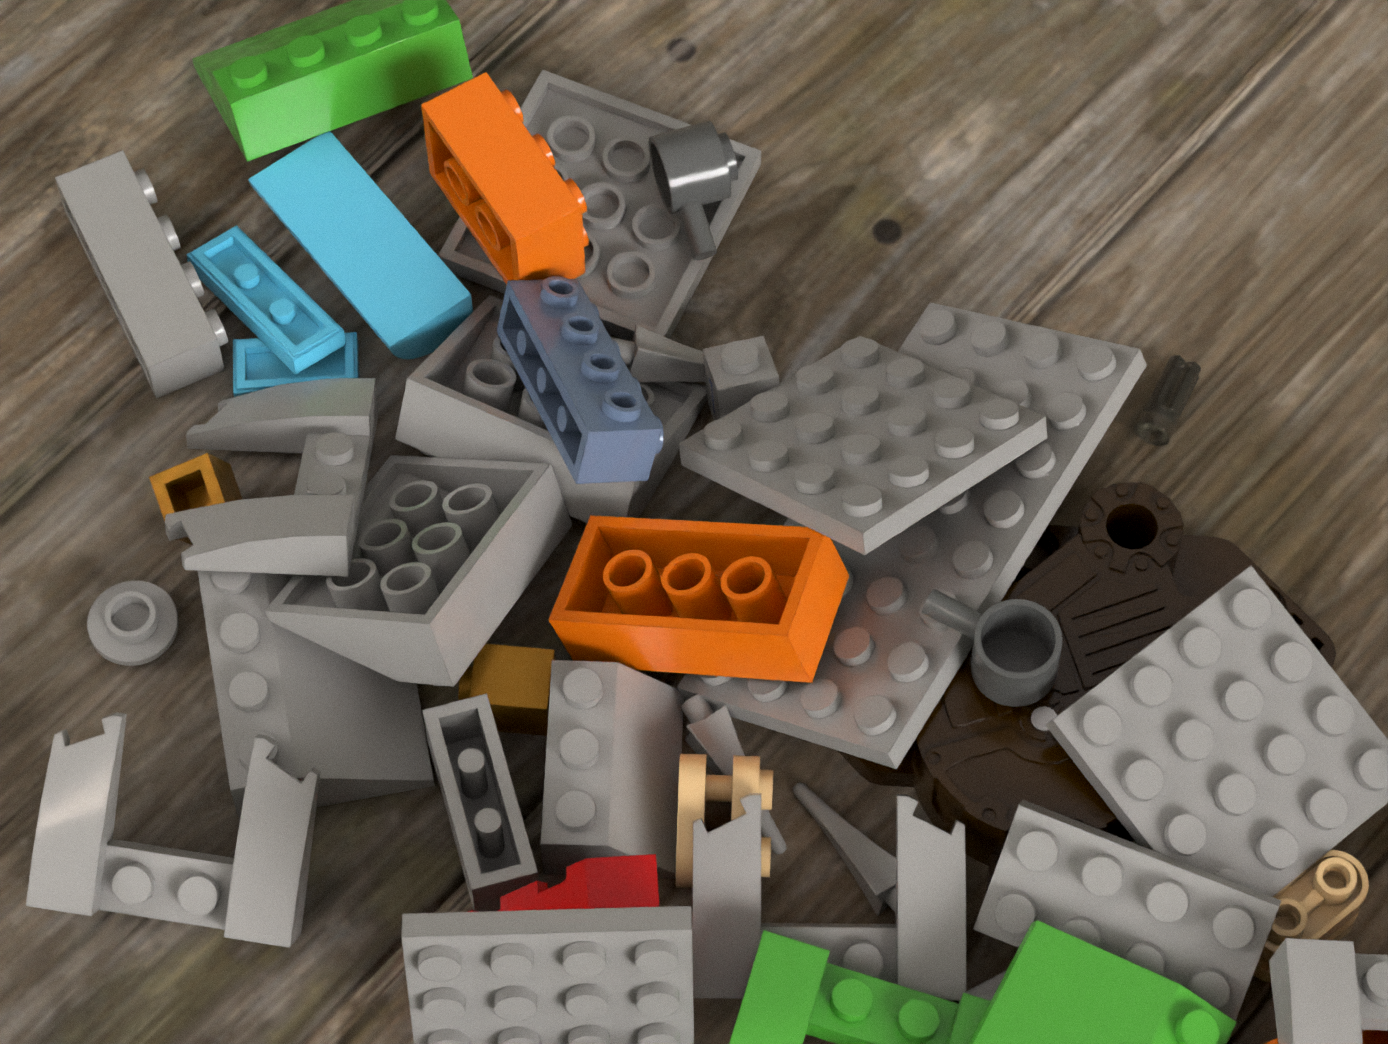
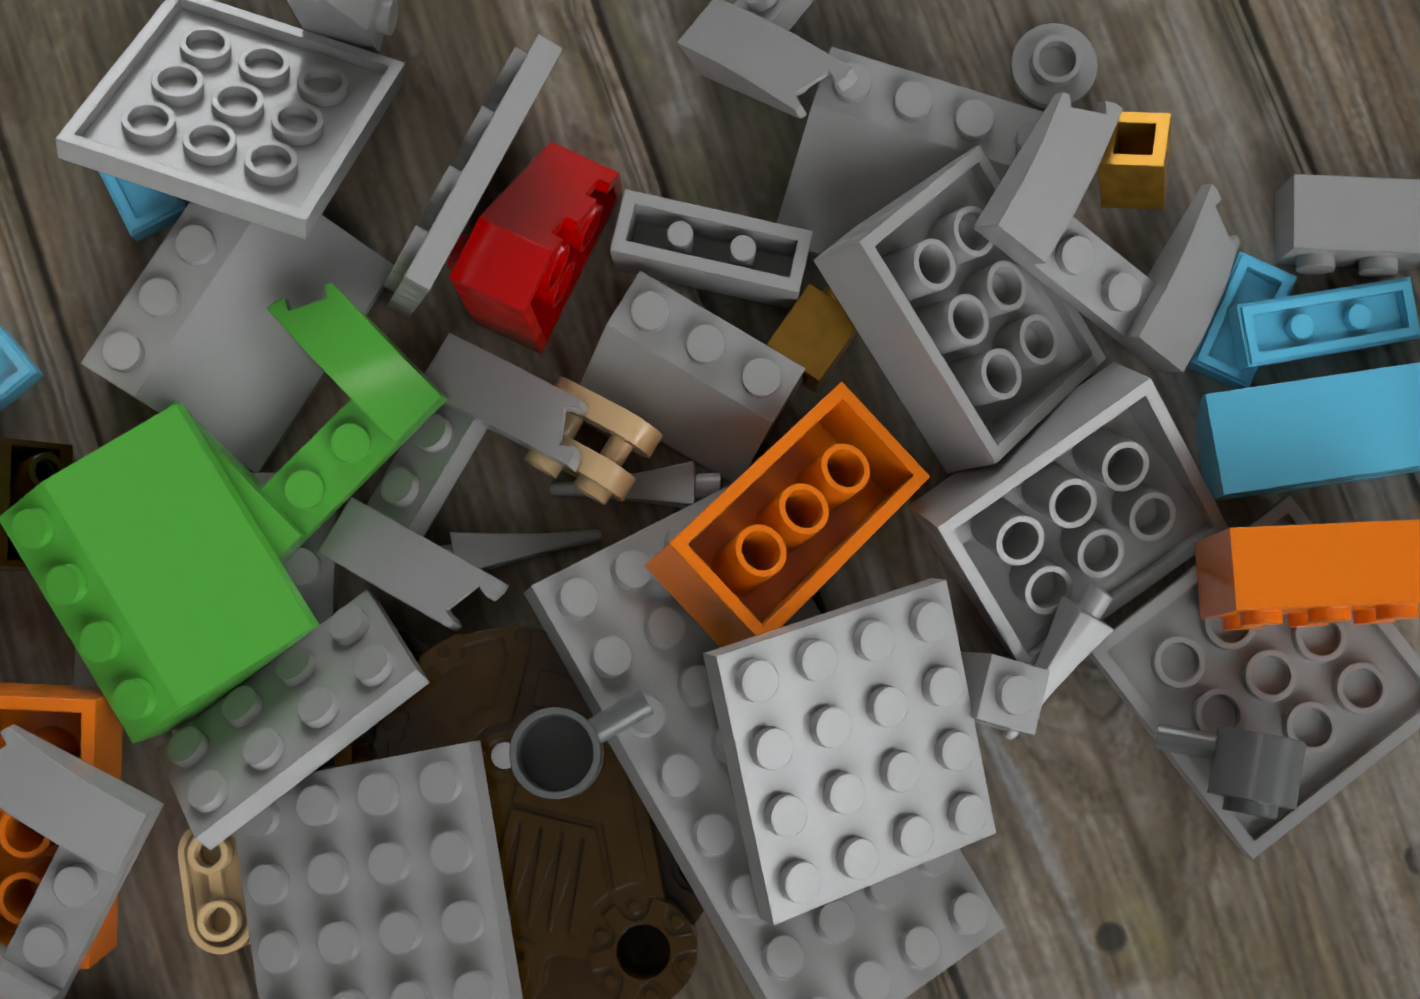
camera: 120 degrees right, 20 degrees up
sand blue brick [496,276,664,484] -> none

